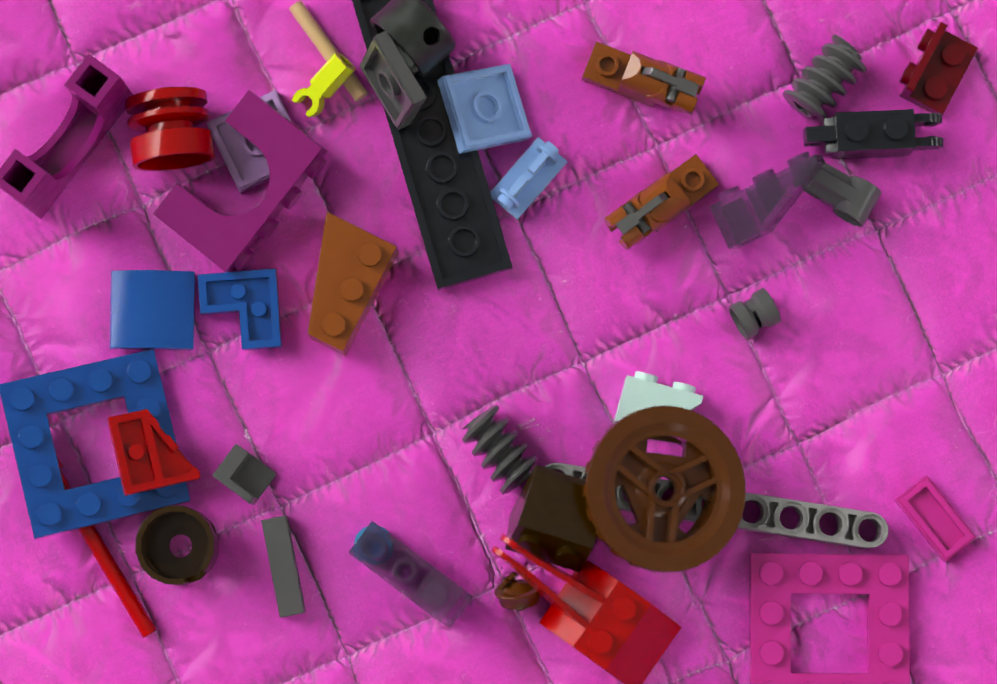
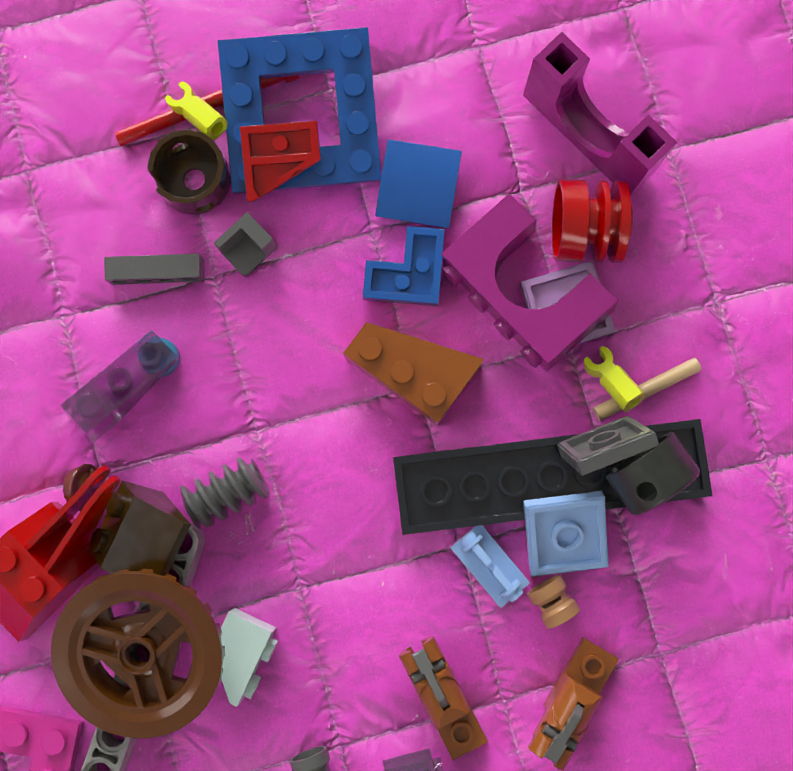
camera: 105 degrees right, 0 degrees up
none -> neon yellow bar [165,81,228,140]
none -> medium nougat wheel [527,574,581,629]

